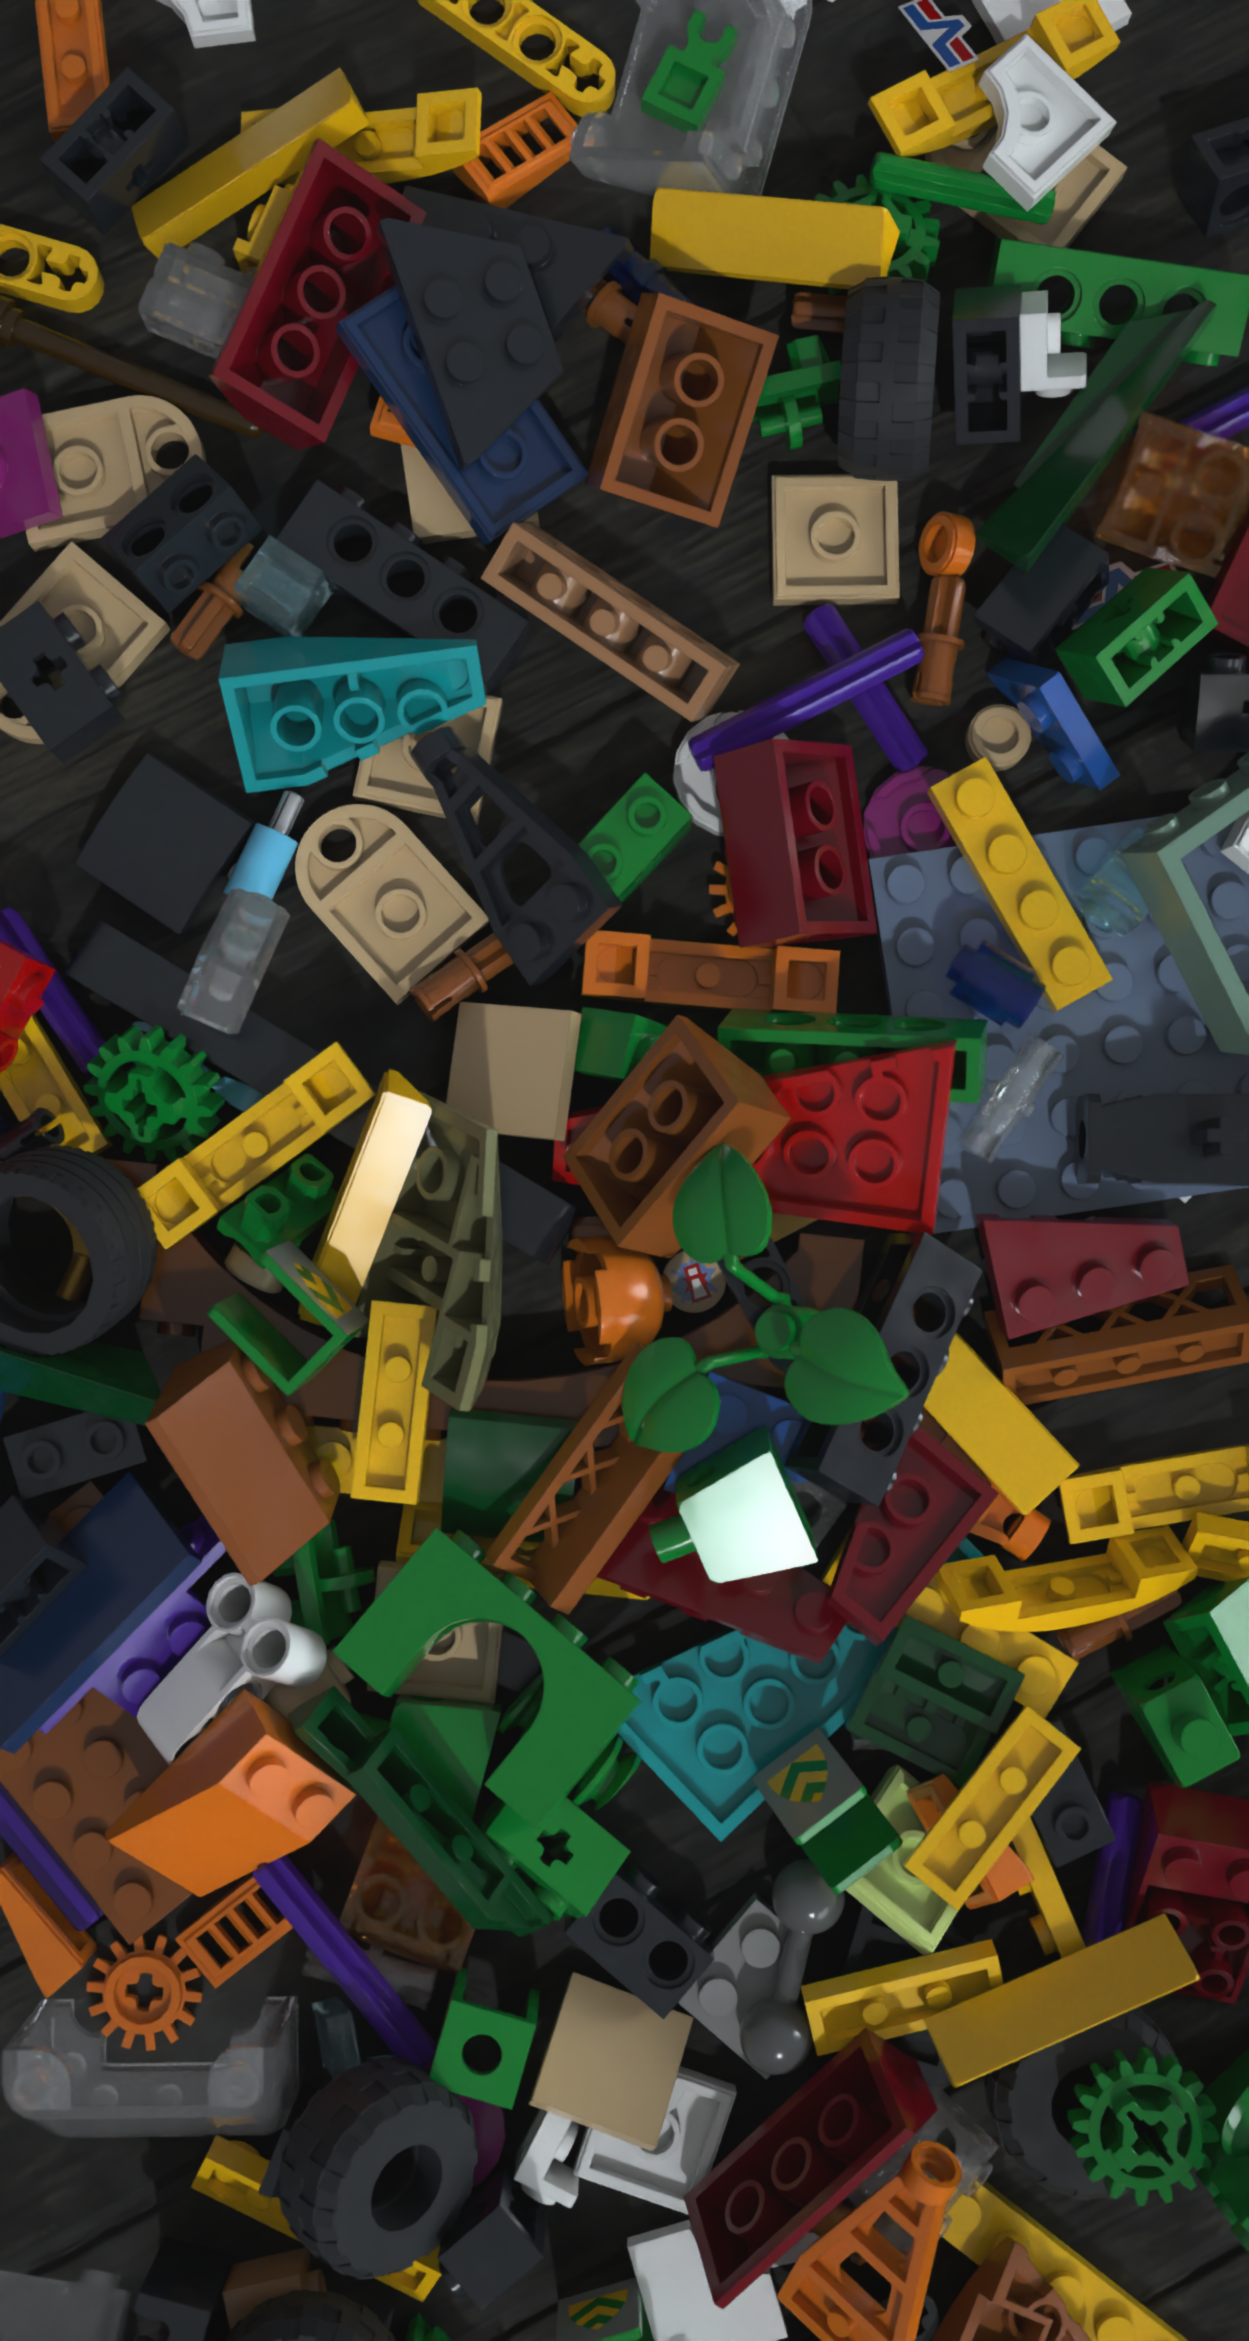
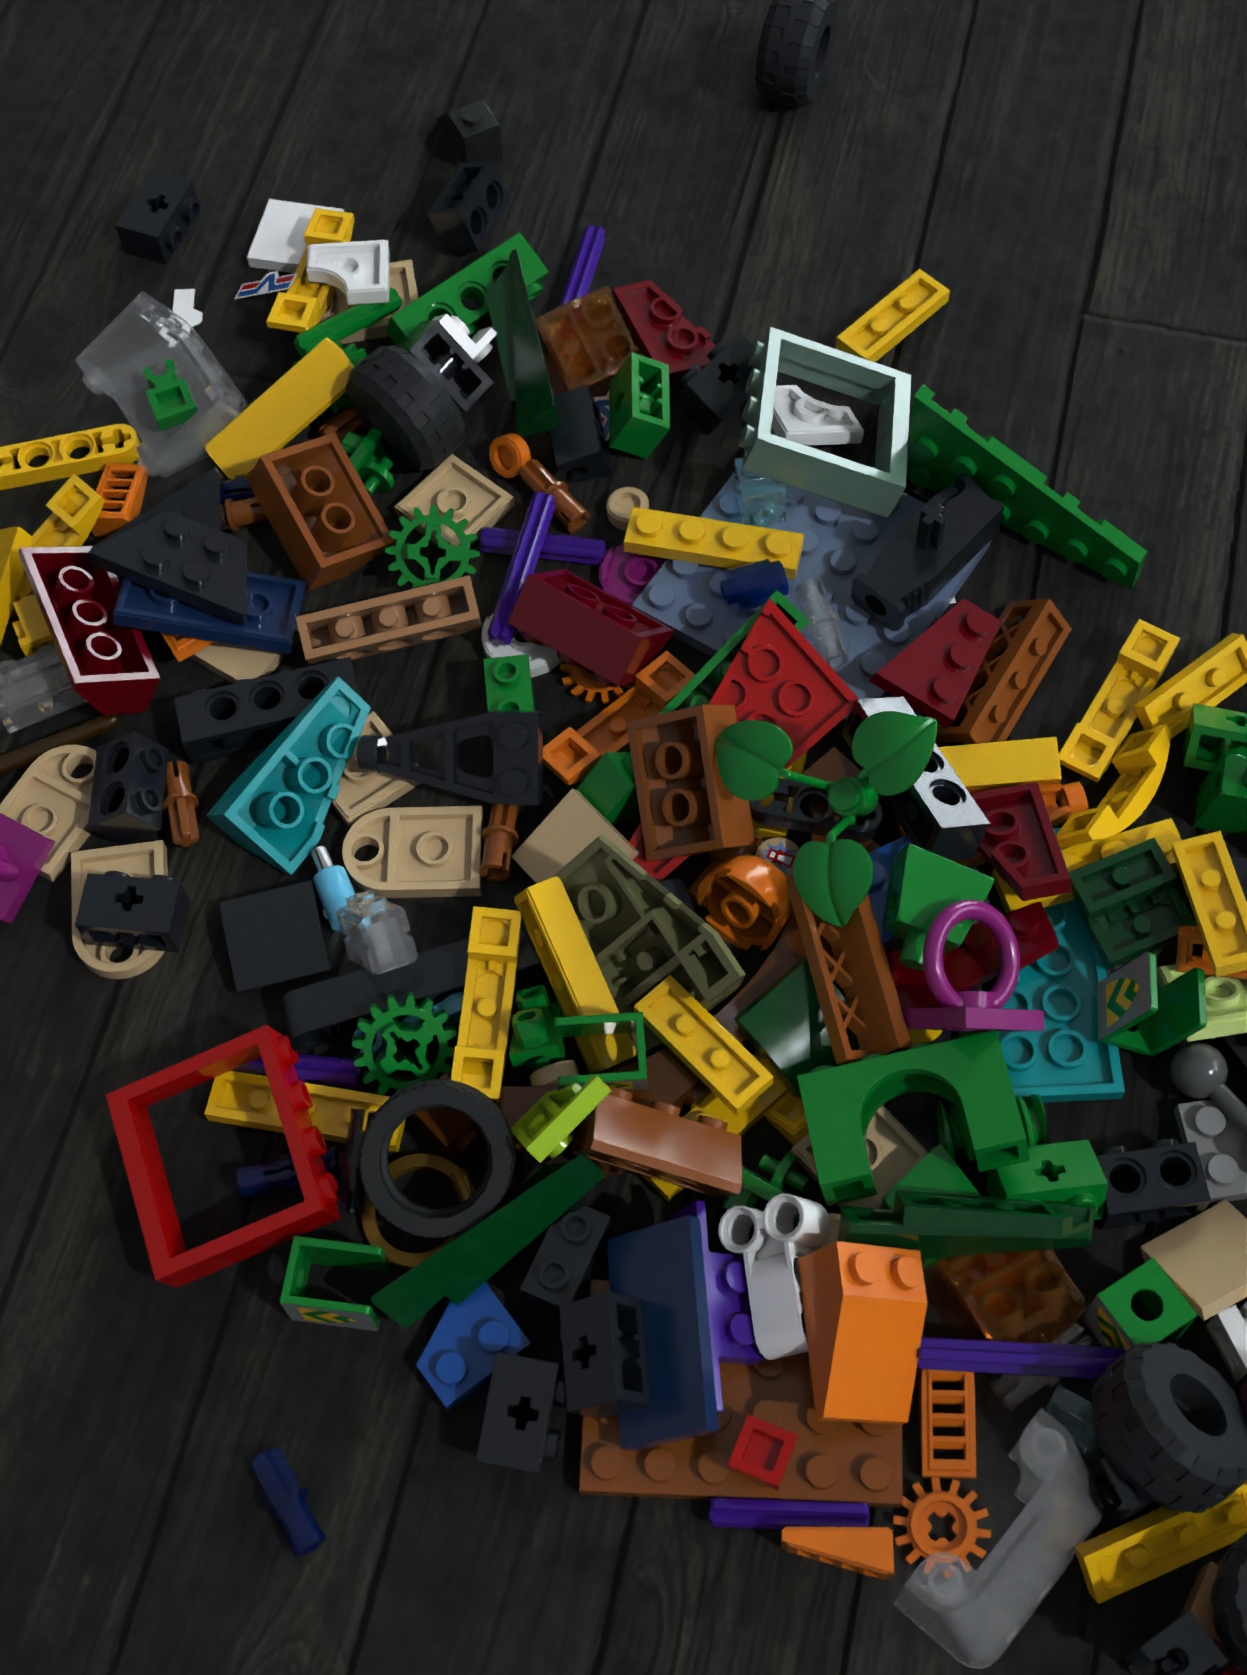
camera: 40 degrees left, 25 degrees down
clear light blue brick [233,535,332,637] -> none
blue wing [986,657,1120,791] -> none
dark orange axle [1054,1589,1182,1662] -> none
none -> green gear [385,504,480,589]
none -> lime wing [510,1075,612,1163]
none -> red plate [727,1414,798,1491]
none -> magenta tile [902,899,1044,1032]

